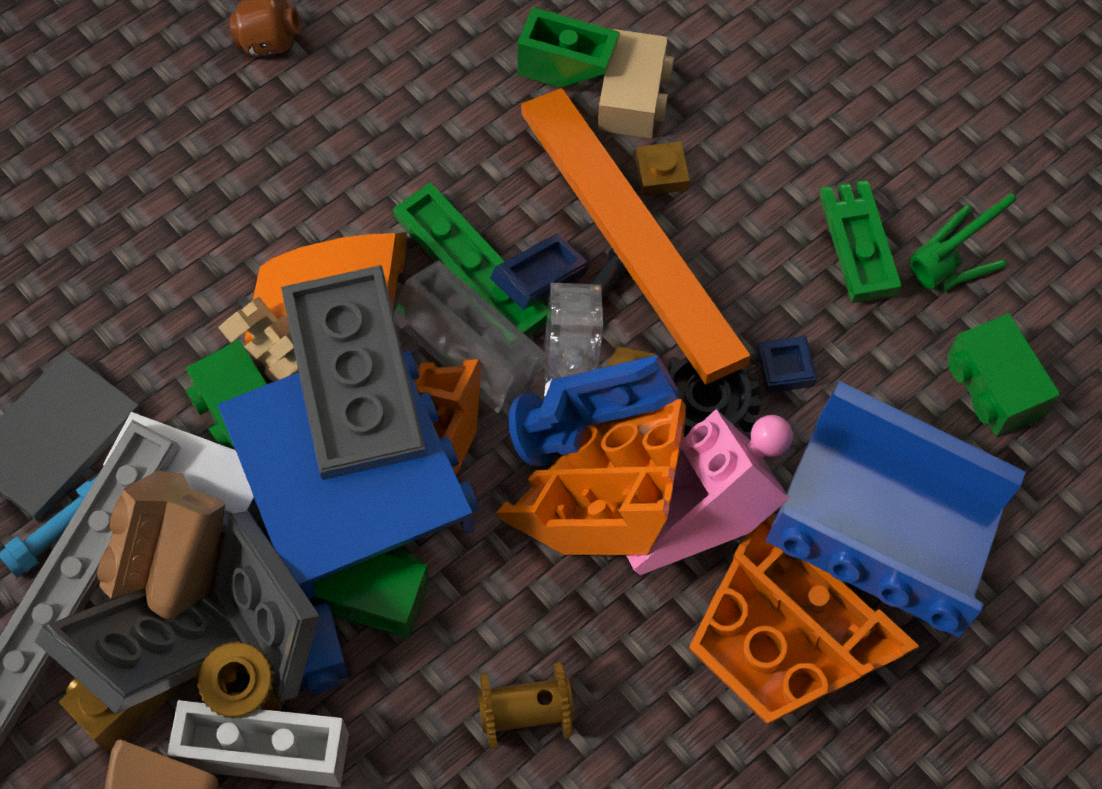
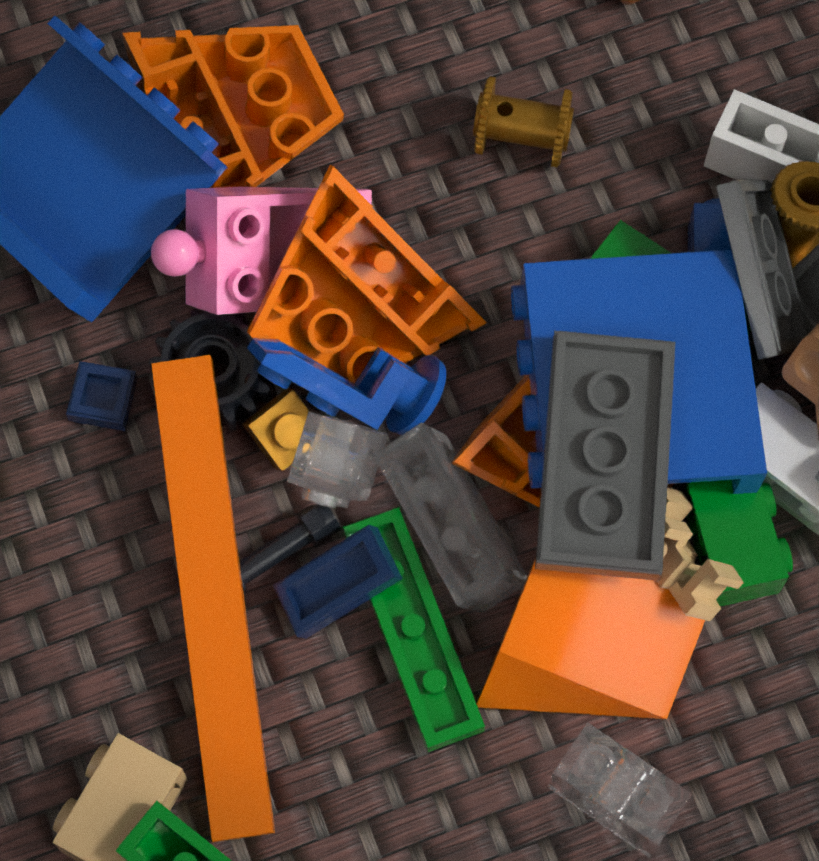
camera: 160 degrees left, 5 degrees up
pearl gold plate [635,141,690,196] -> none
none -> clear brick [548,723,693,858]

